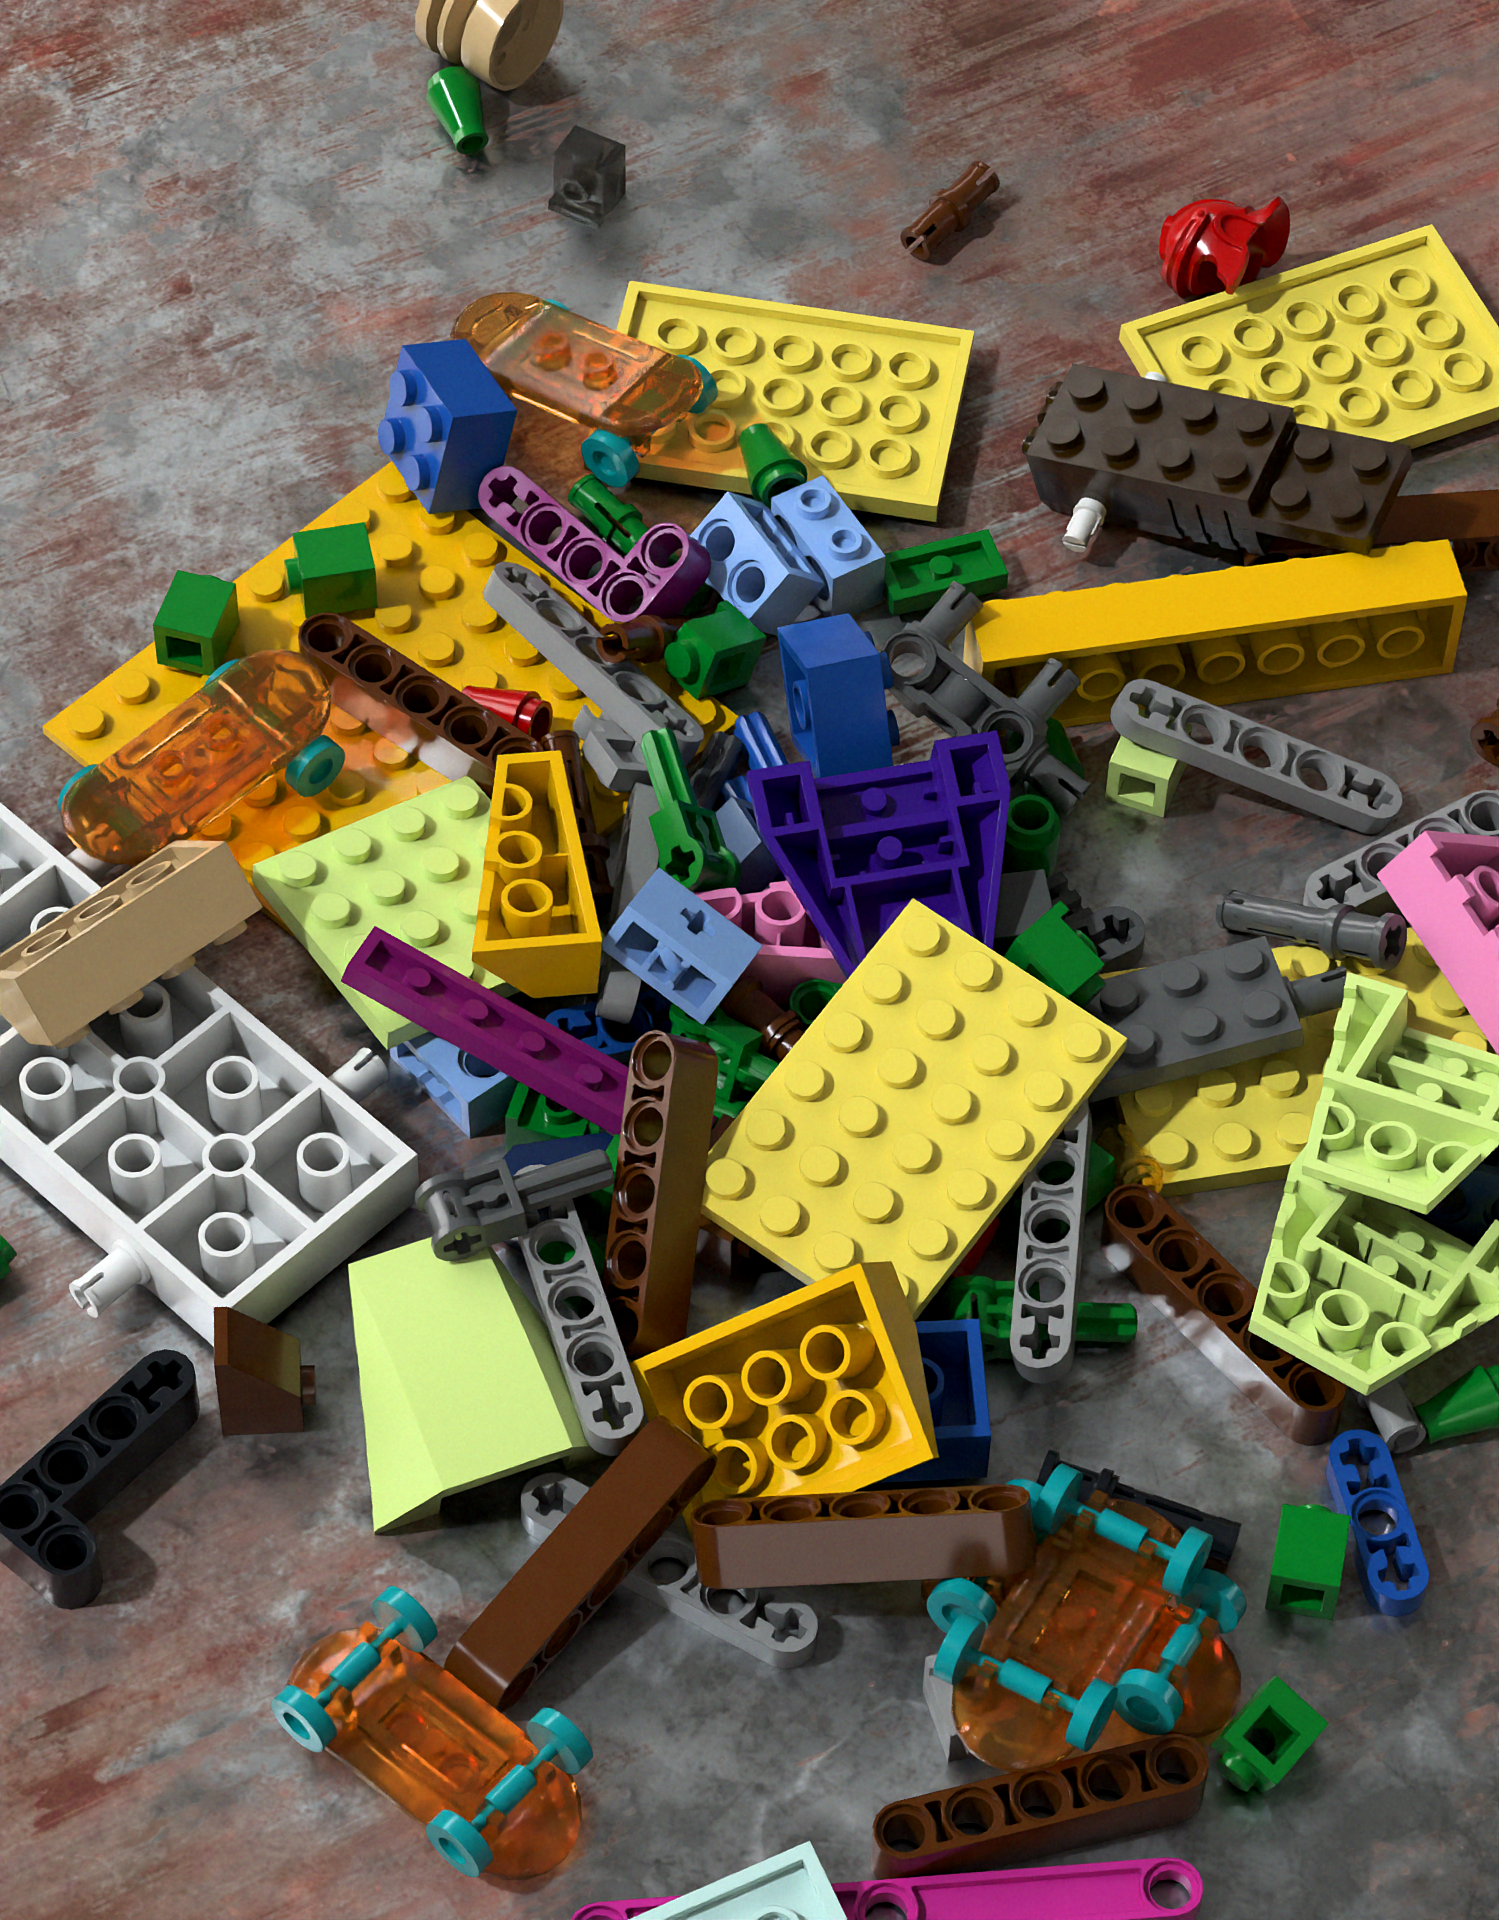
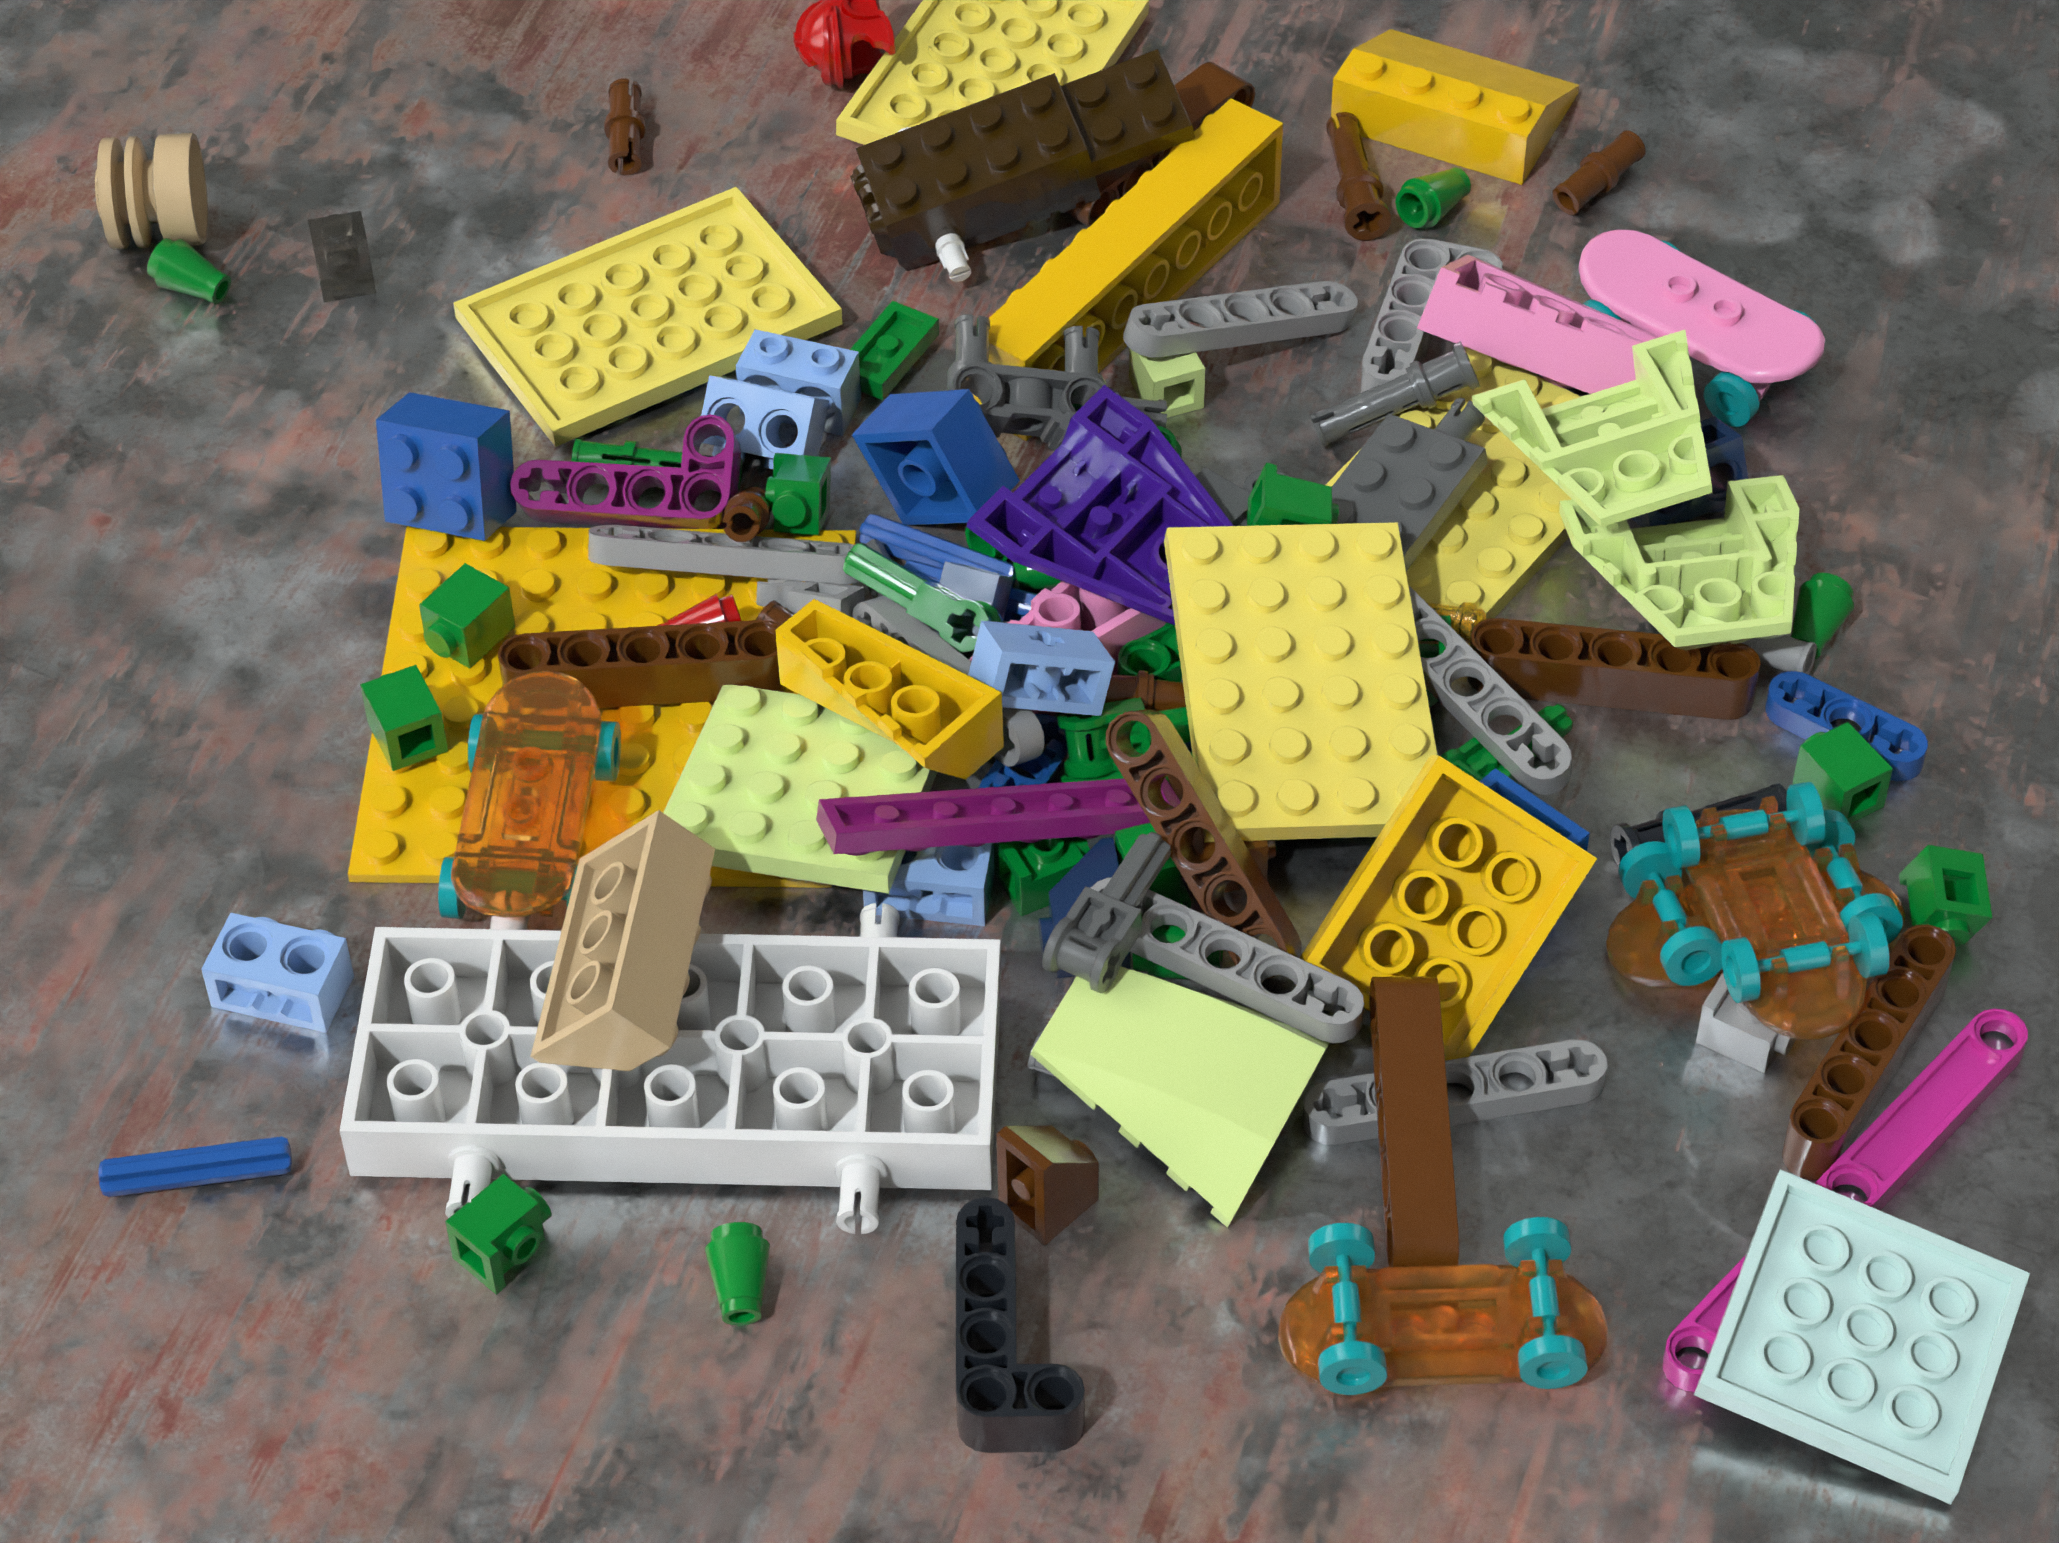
camera: 40 degrees left, 5 degrees down
clear orange piece [450,292,718,488] -> none
reddish brown beam [691,1484,1037,1589] -> none
green cone [738,423,808,509] -> none

